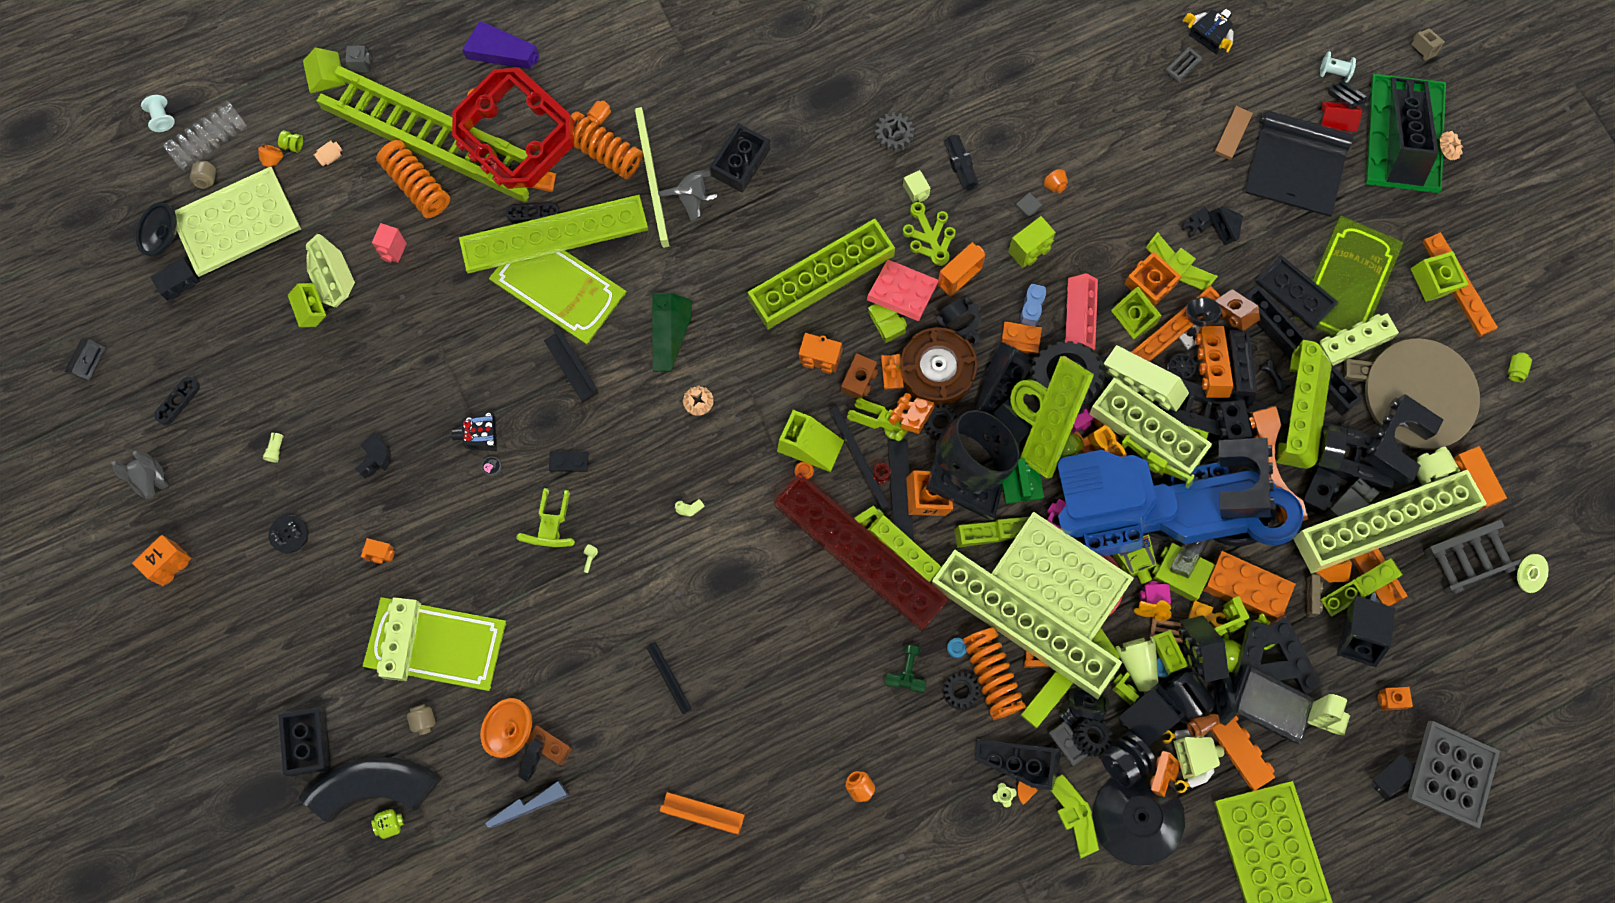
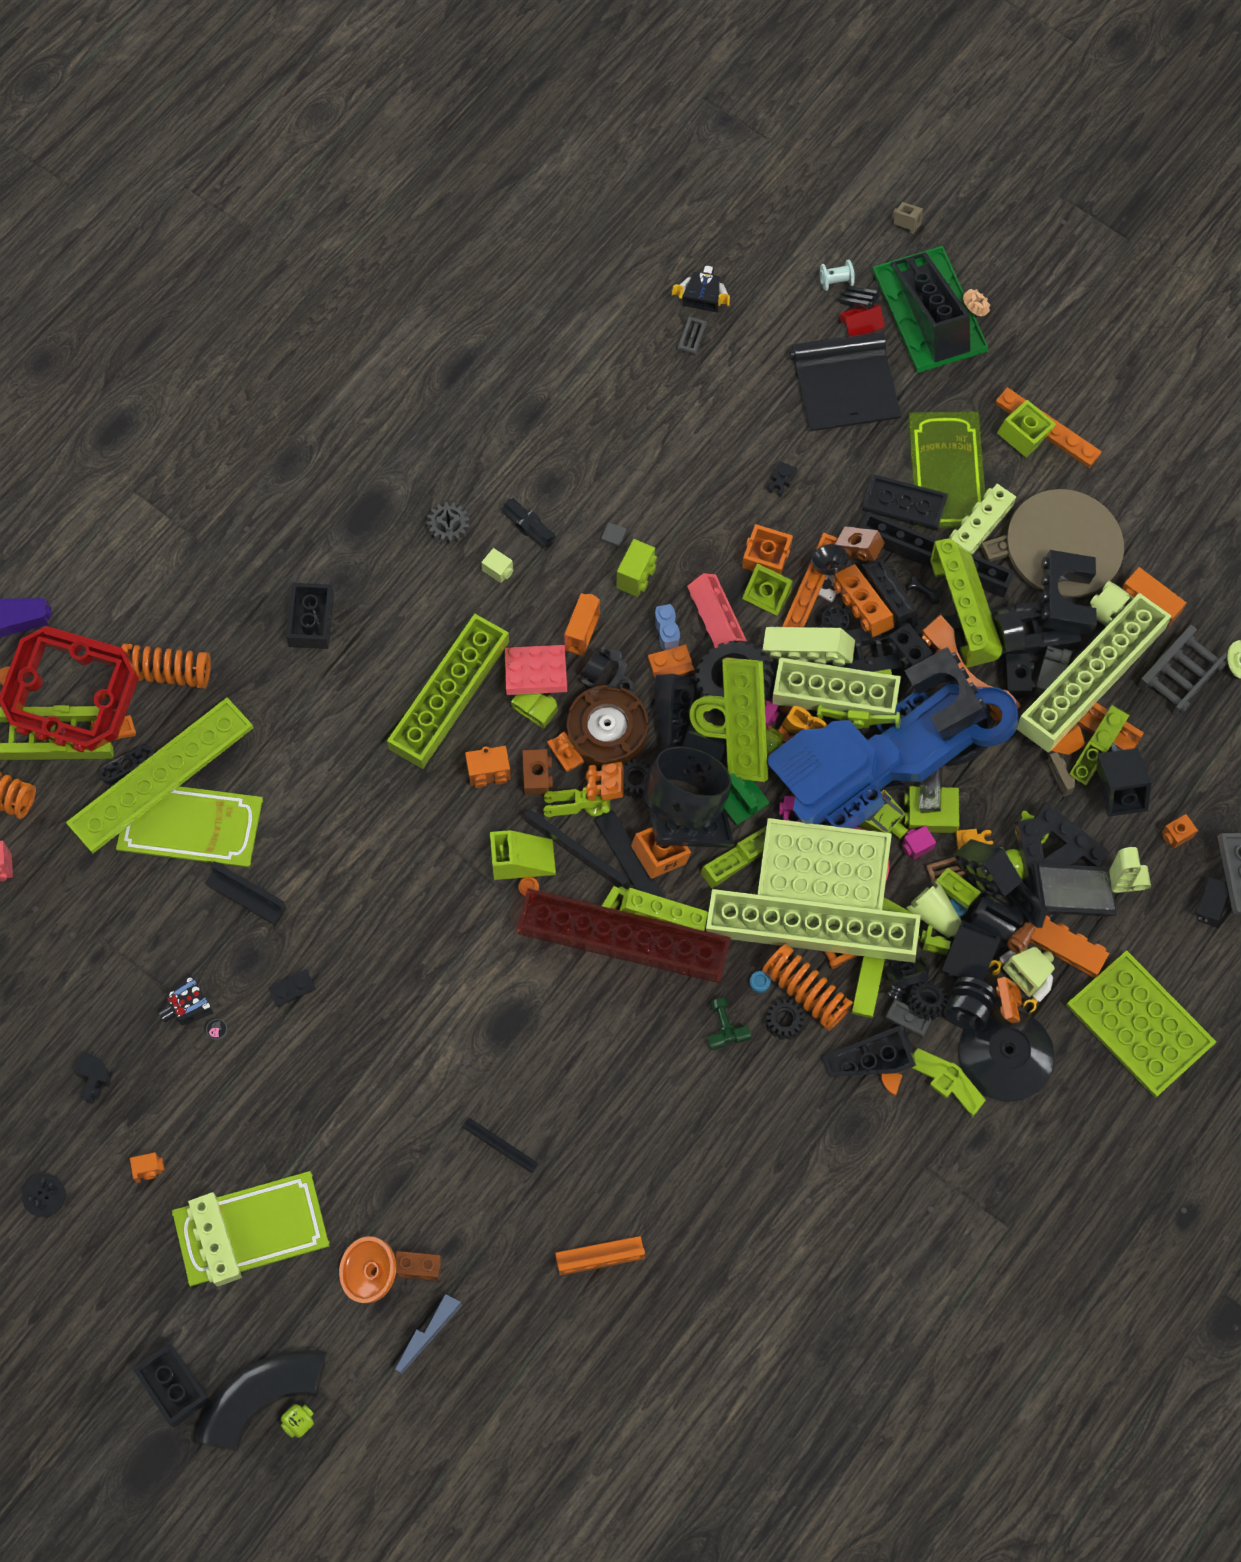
camera: 30 degrees left, 5 degrees down
dark tan head [407,704,436,735] -> none
lime piece [516,488,575,547] -> none
black beam [518,738,545,782] -> none
yellowish green hand [584,544,598,573] -> none
orange brick [586,100,611,126] -> none
yellowish green tile [635,107,669,248] -> none
dark green wedge [652,293,692,372] -> none
dark grey piece [658,170,718,221] -> none
yellowish green arm [675,499,705,517] -> none
light nougat gear [683,385,713,415] -> none
orange head [845,771,875,802] -> none
clear red bush [873,463,891,484] -> none
lime plant [903,202,955,266] -> none
yellowish green plate [993,783,1016,807] -> none
orange cone [1044,169,1068,193] -> none
light orange plate [1134,600,1172,621] -> none
lime plate [1146,232,1218,291] -> none
orange brick [1203,551,1296,622] -> none
black slope [1208,206,1243,246] -> none
medium nougat tile [1214,106,1253,160] -> none
lime bracket [1214,596,1250,636] -> none
lime brick [1508,353,1532,382] -> none

